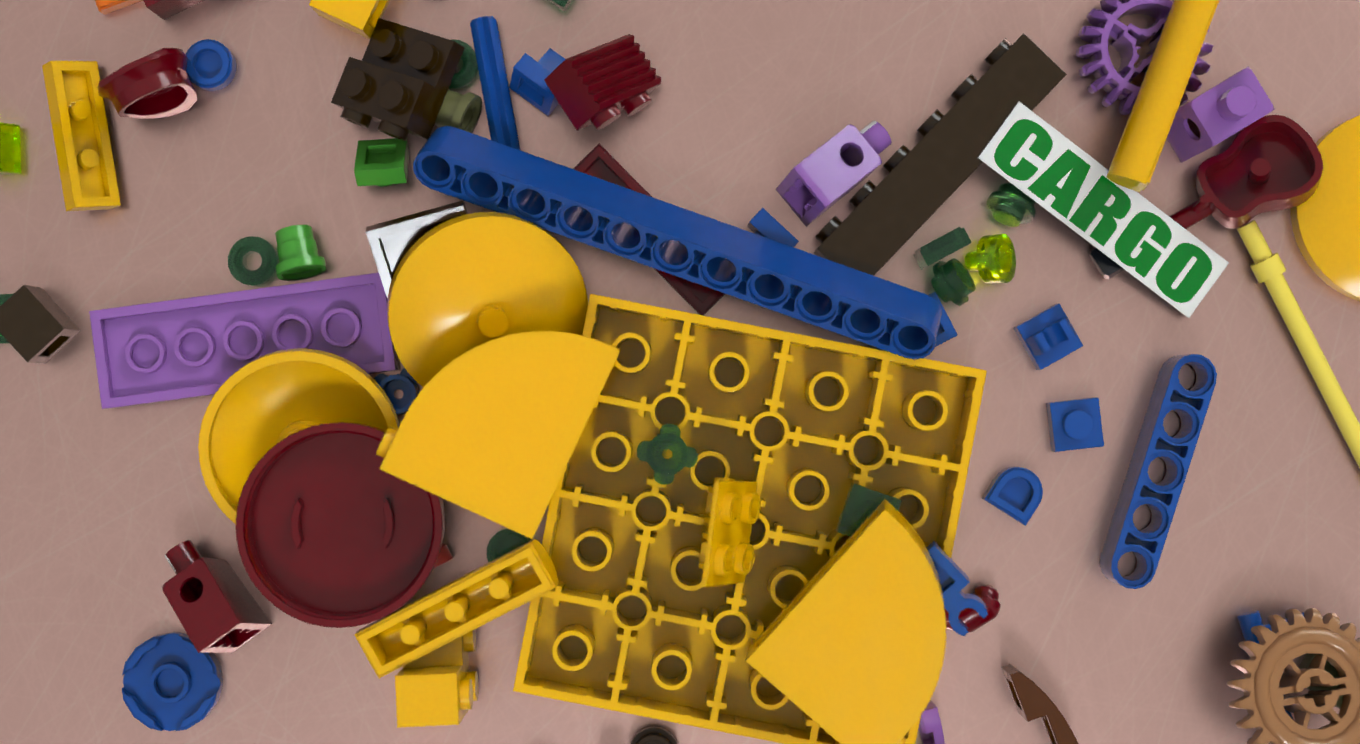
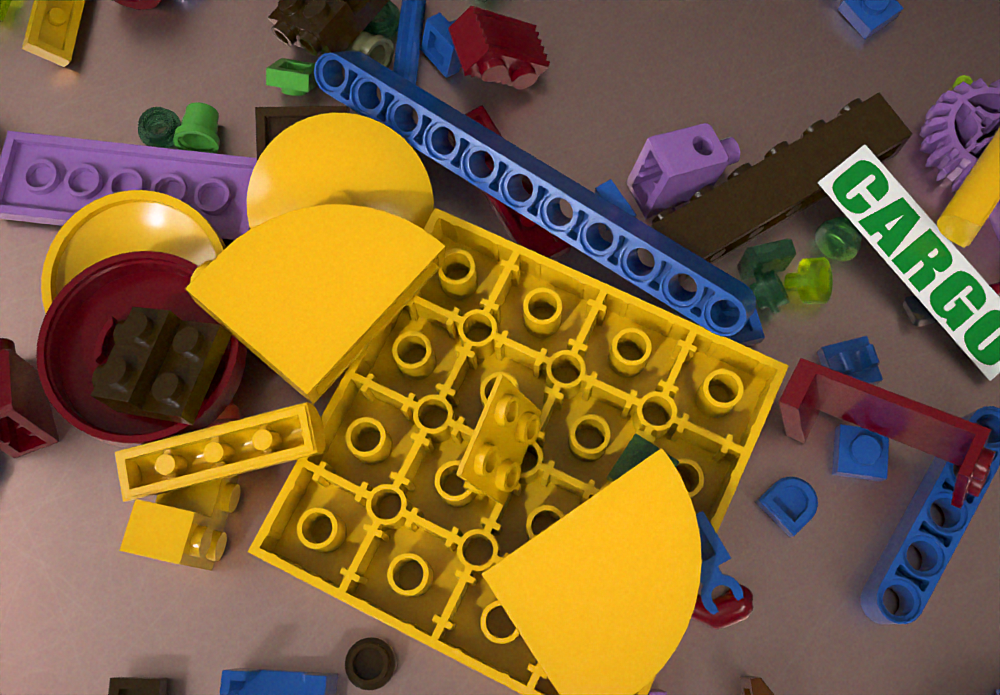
camera: 20 degrees right, 15 degrees down
clear green plate [637,424,698,485] -> none
none -> dark brown plate [90,307,232,425]
none -> dark red panel [779,358,996,509]

